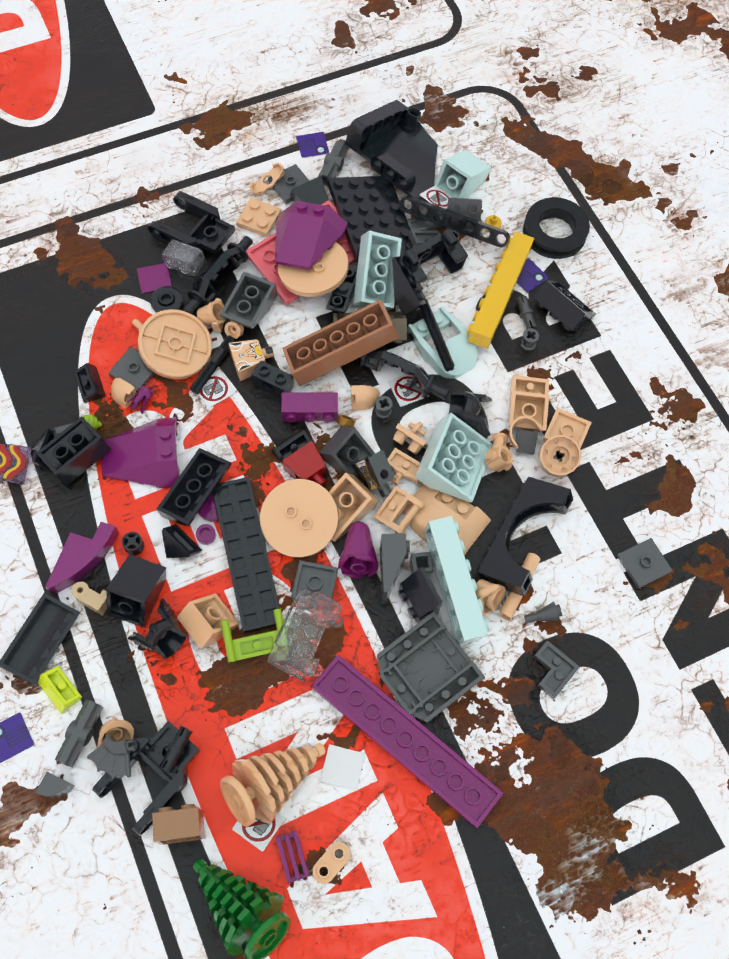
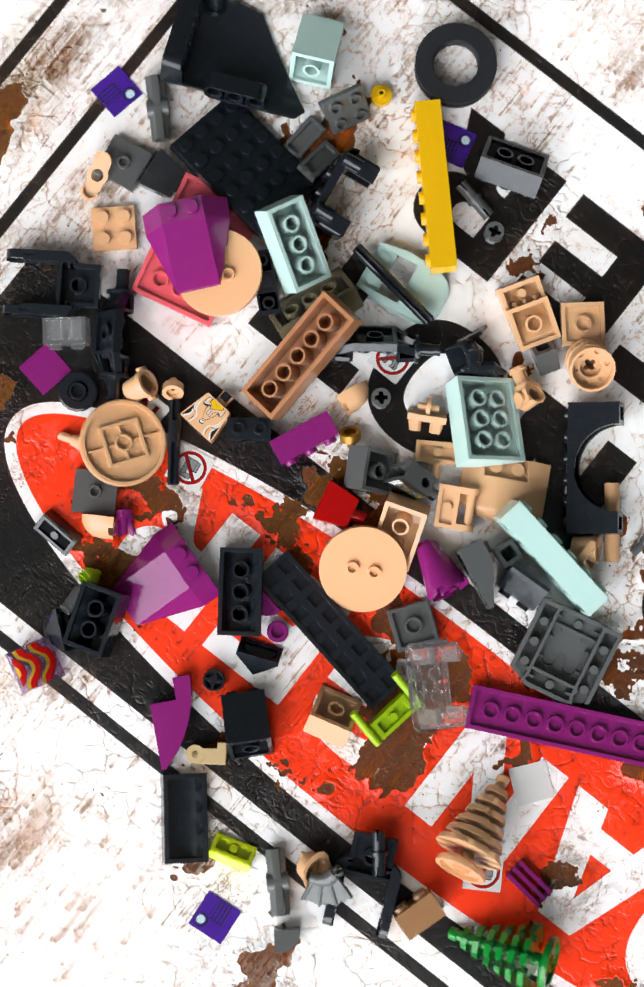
camera: 25 degrees left, 20 degrees up
black helmet [128,598,187,660] -> none
dark grey slope [220,272,278,329] -> none
black slope [271,429,311,465] -> none
light nougat plate [313,842,350,884] -> none
black slope [392,256,426,316] -> none
black beam [399,196,510,247] -> none
sticker [419,185,452,209] -> none
light nougat helmet [509,416,542,449] -> none

